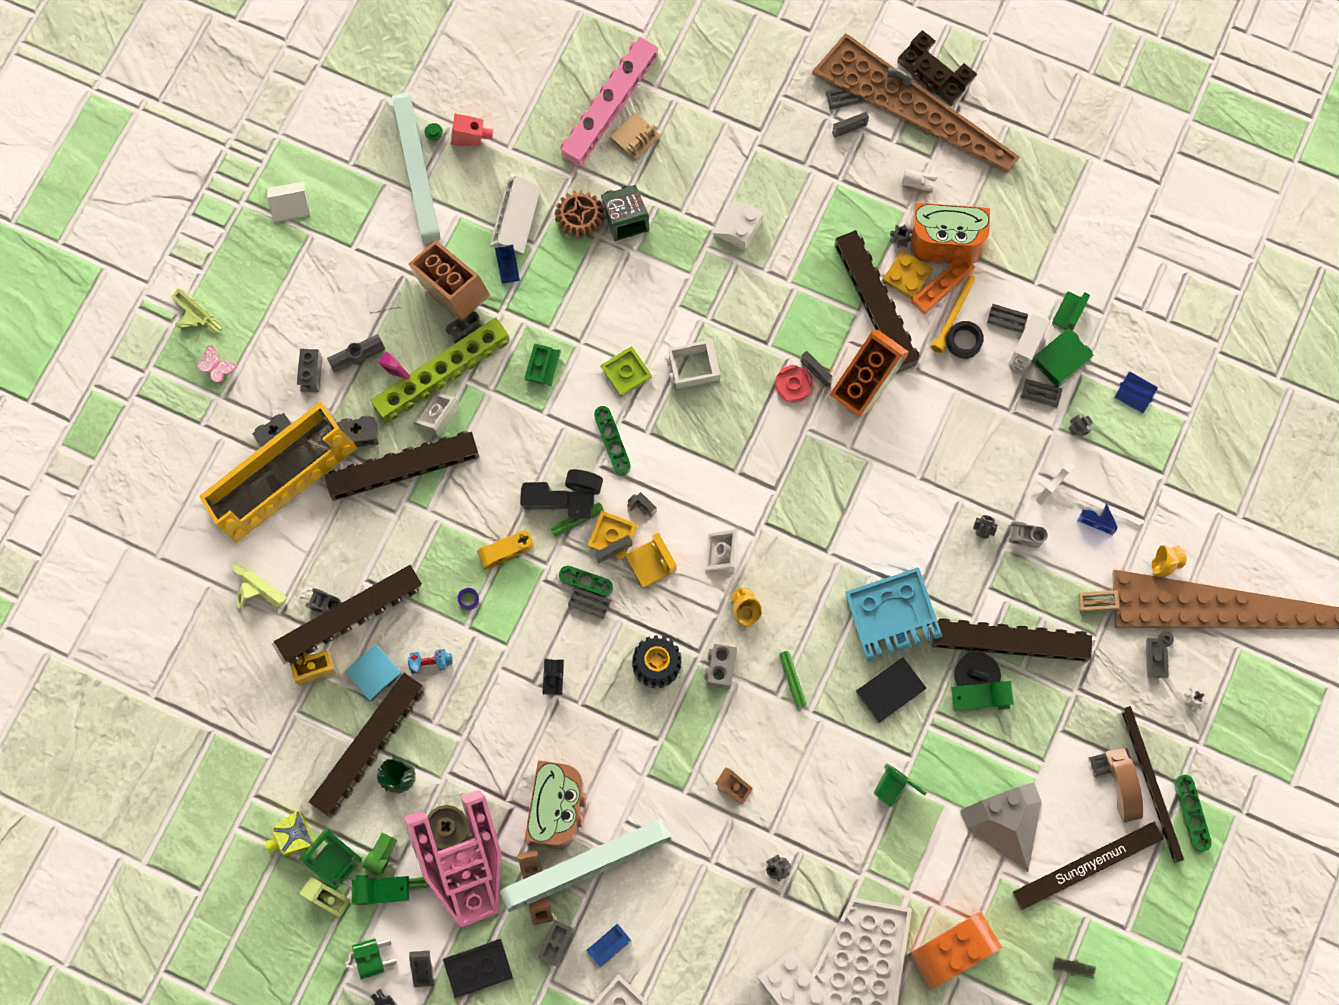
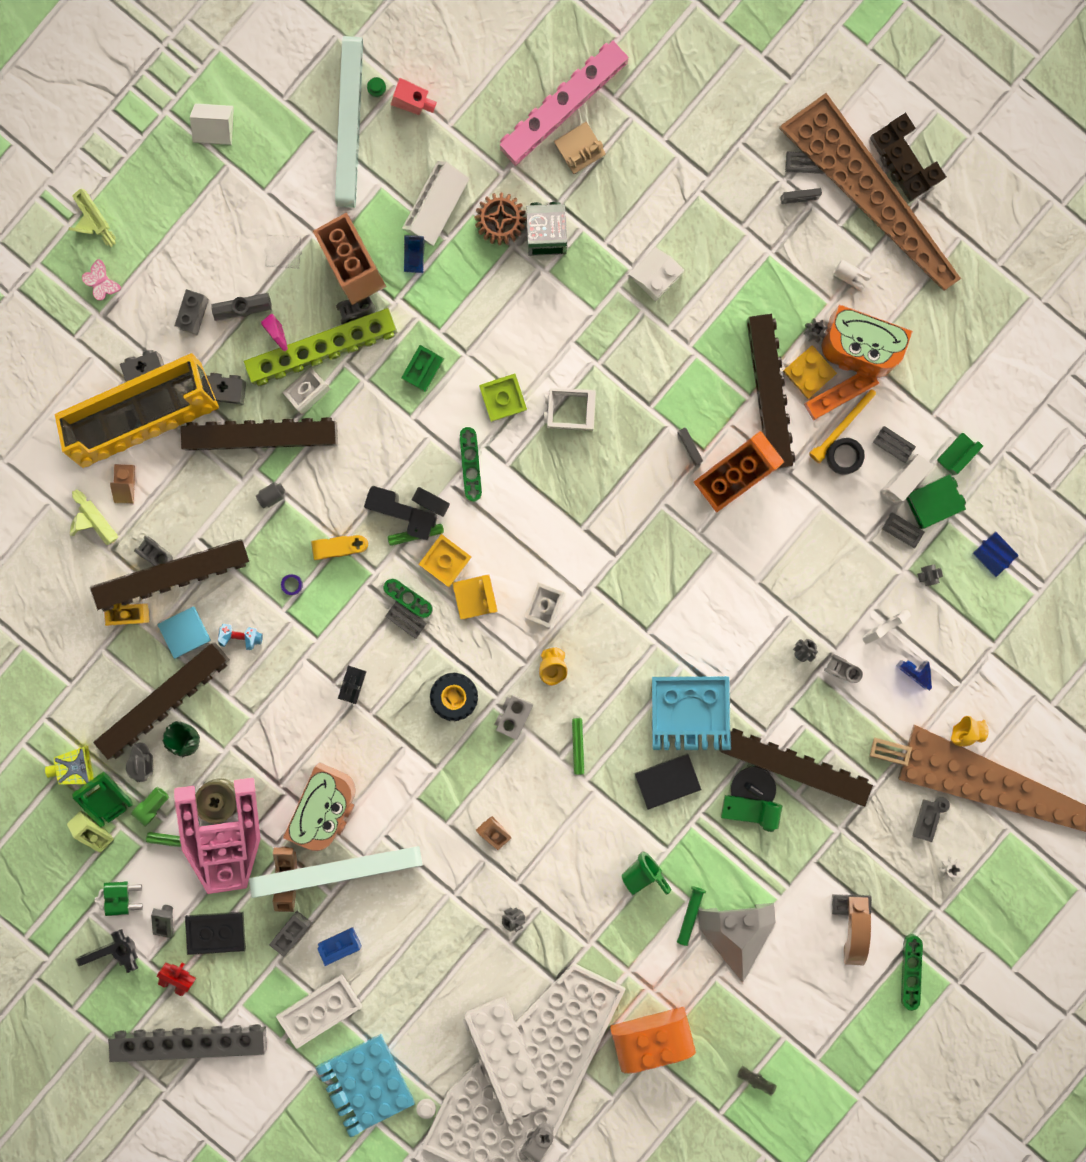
camera: 15 degrees right, 15 degrees up
green door [352,875,409,905] -> none
dark grey tile [595,535,633,564] -> none
dark grey bracket [627,492,657,518] -> none
coral tile [775,365,813,403] -> none
dark grey arm [887,68,913,85] -> none
dark brown tile [1013,821,1164,910] -> none
dark brown tile [1122,706,1184,863] -> none
none -> medium nougat slope [110,464,135,504]
none -> dark grey hand [126,742,153,782]
none -> dark grey brick [256,482,286,508]
none -> green pin [677,886,706,946]

